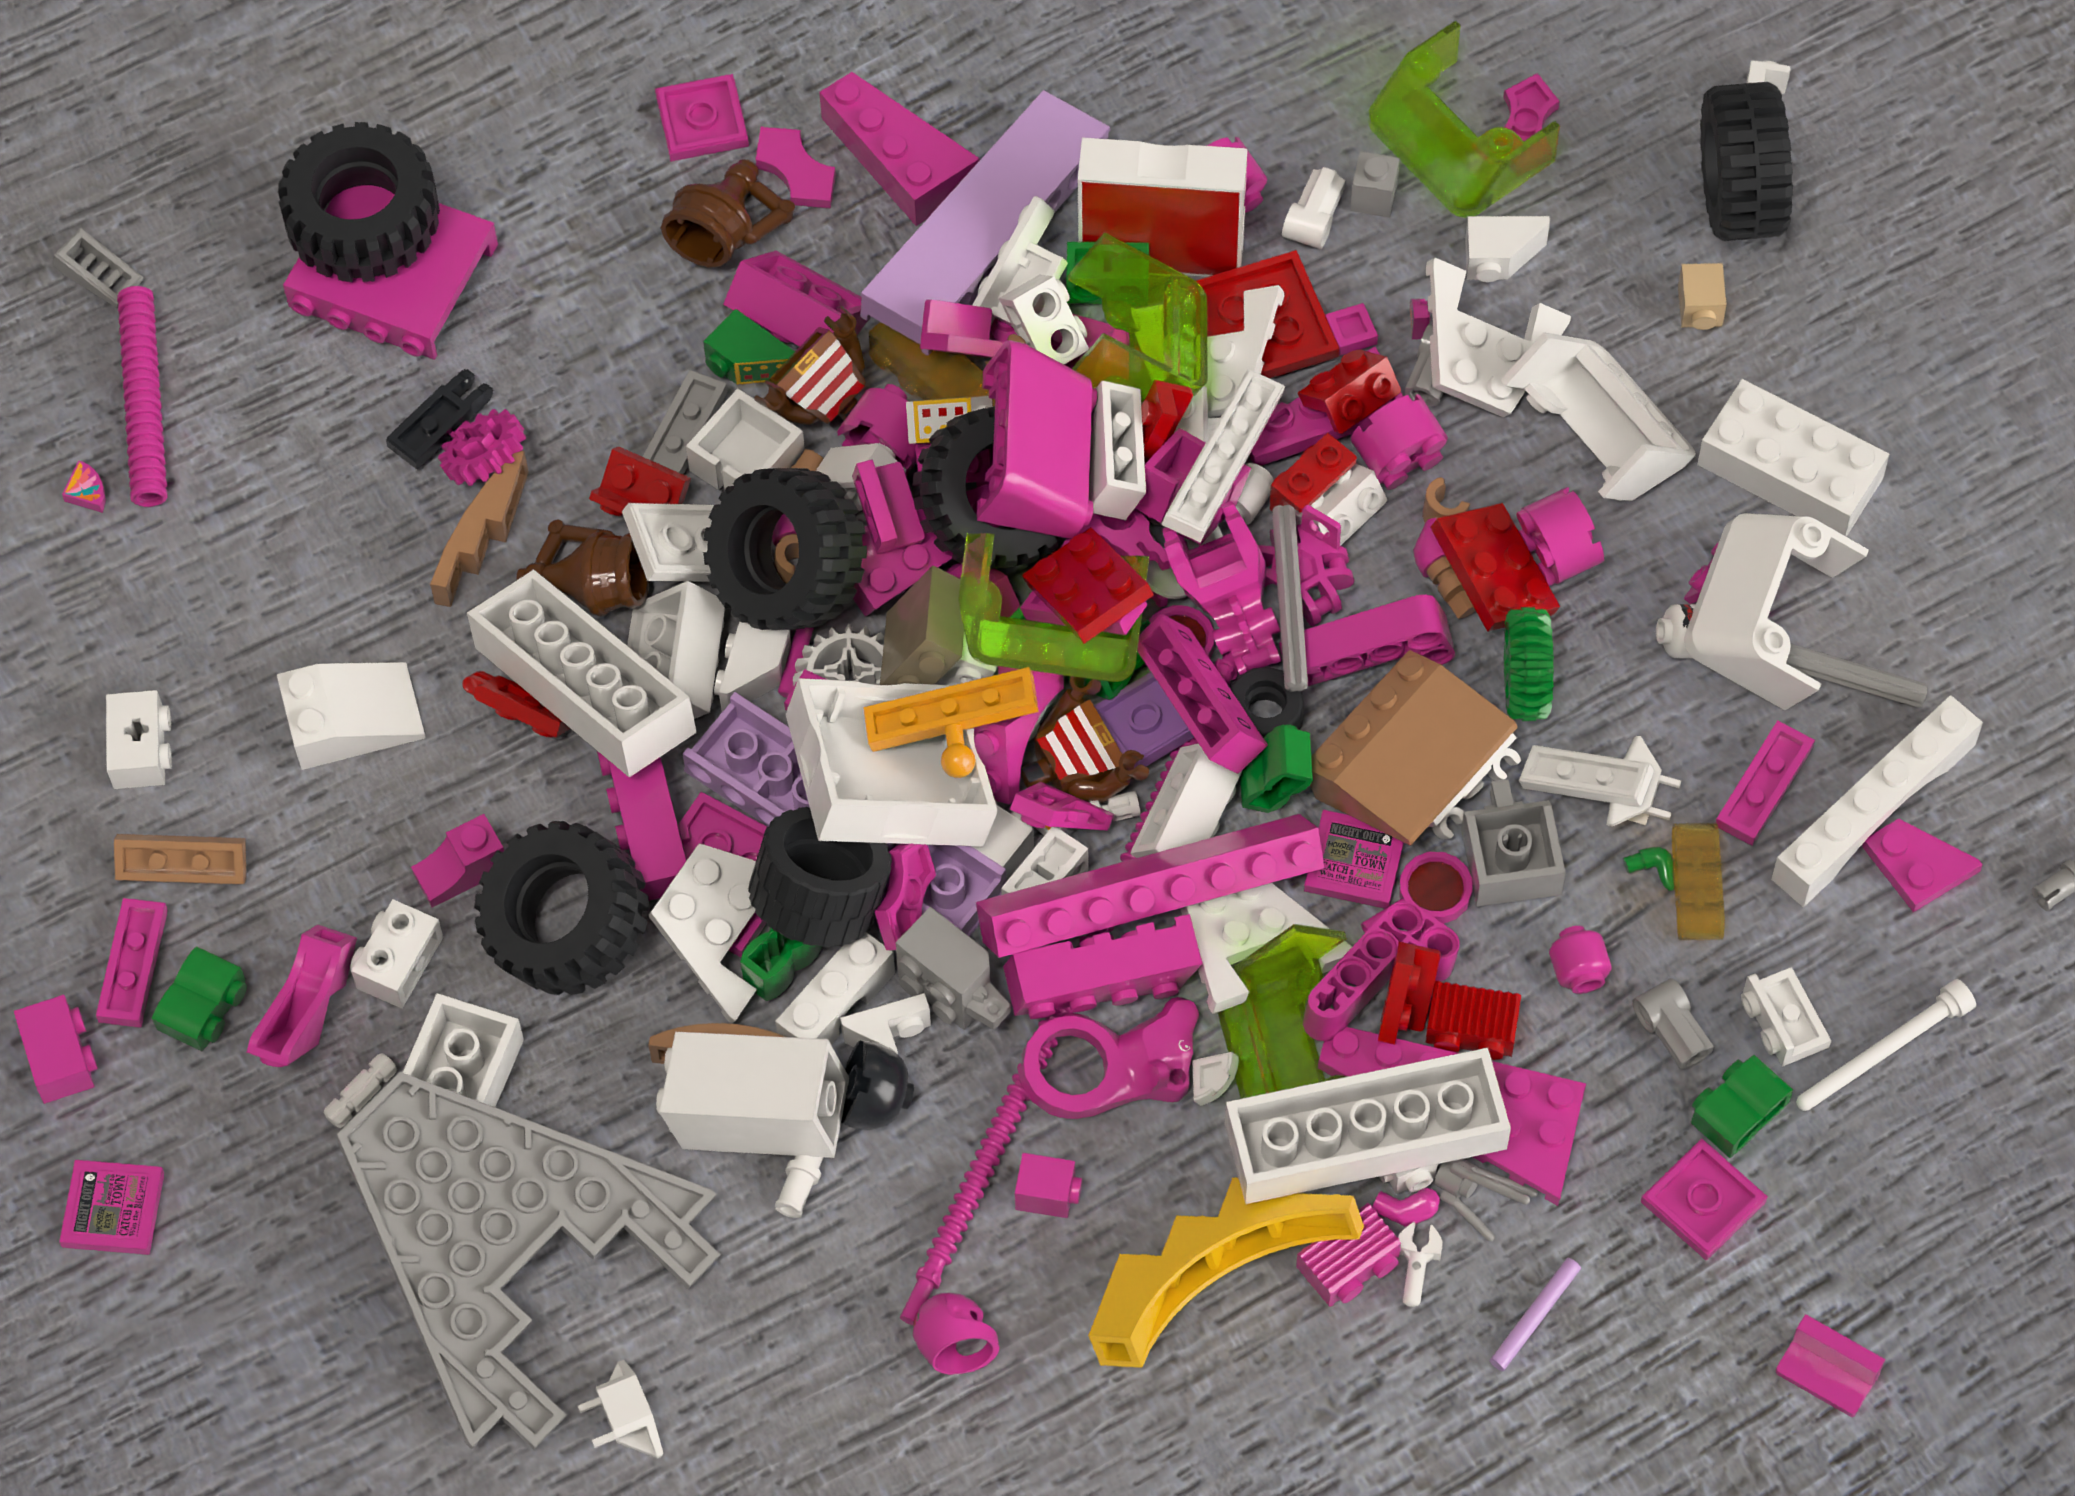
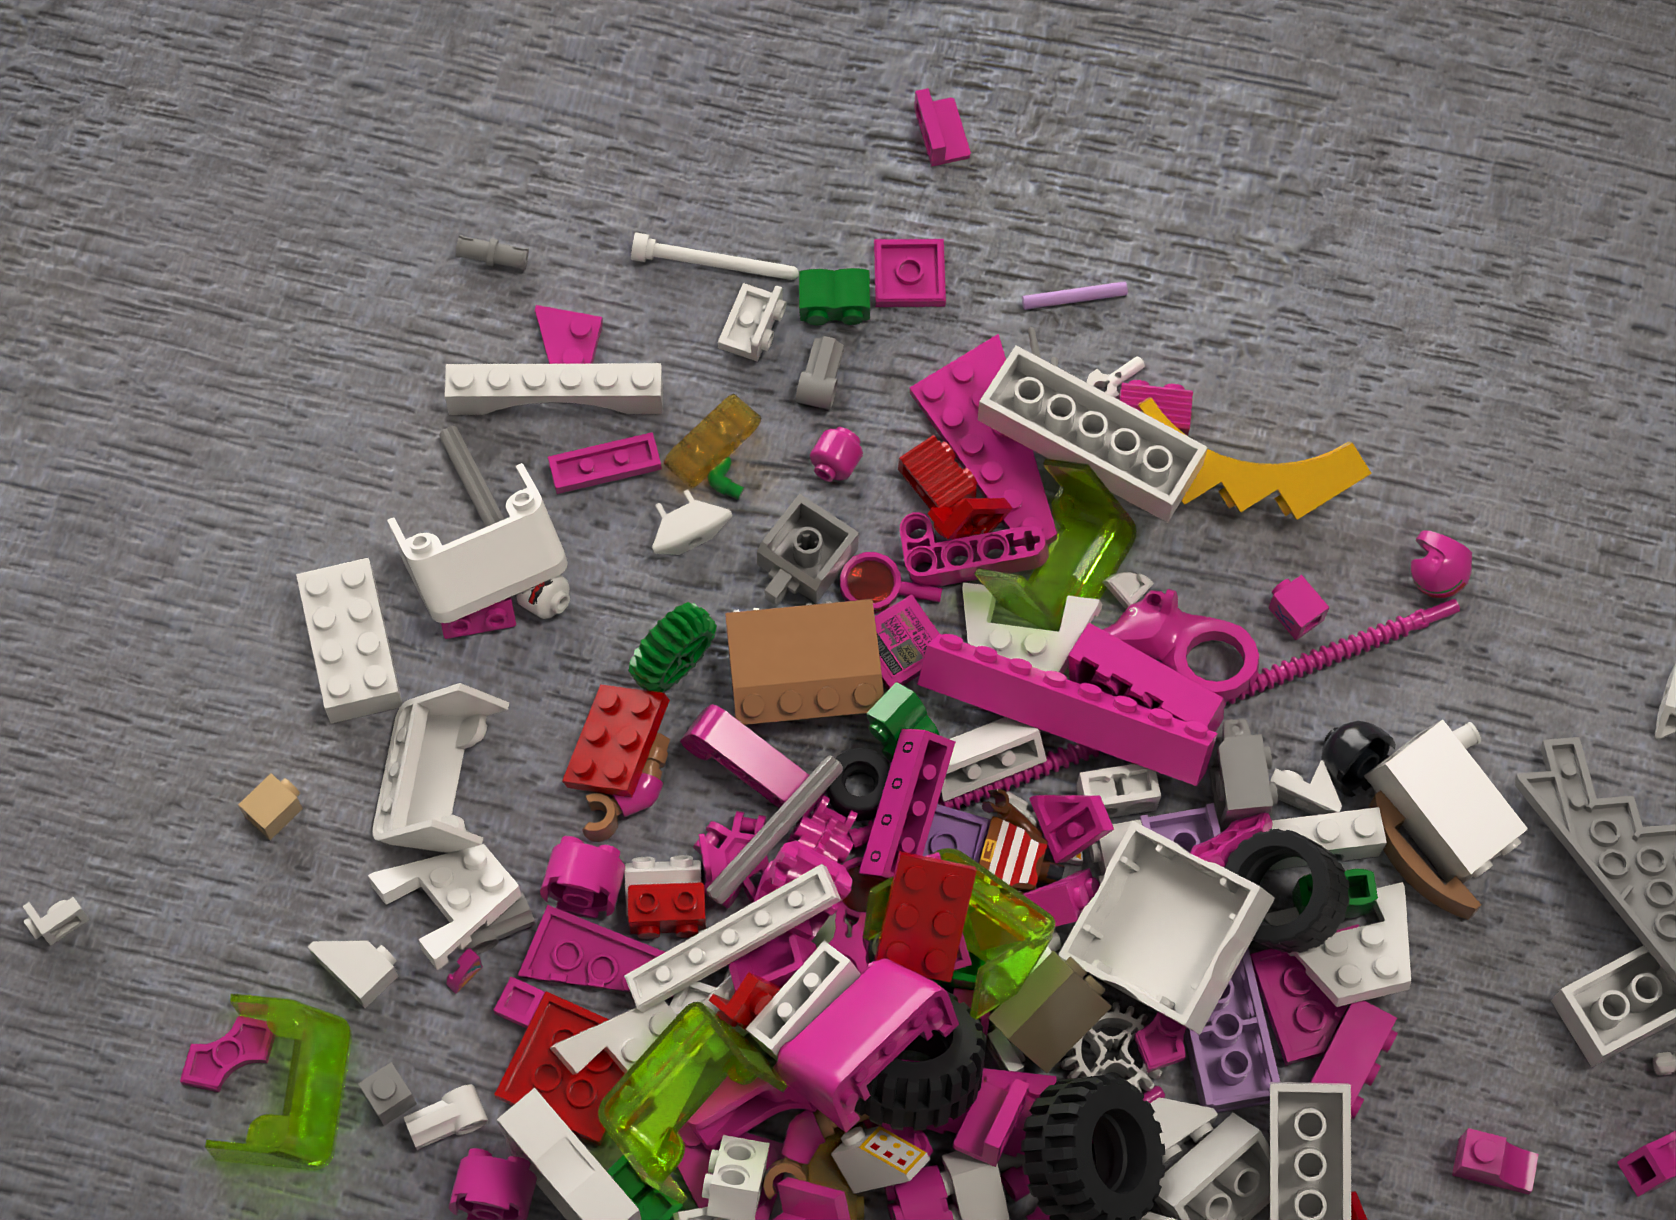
camera: 140 degrees left, 5 degrees up
white brick [350,899,443,1009] -> none
black tyre [474,821,649,995] -> none
light orange plate [863,667,1039,778] -> none
red bracket [1298,349,1401,434] -> none
dark pink brick [1516,487,1604,586] -> none
white tile [1519,745,1654,807] -> none
black tyre [1700,81,1793,241] -> none

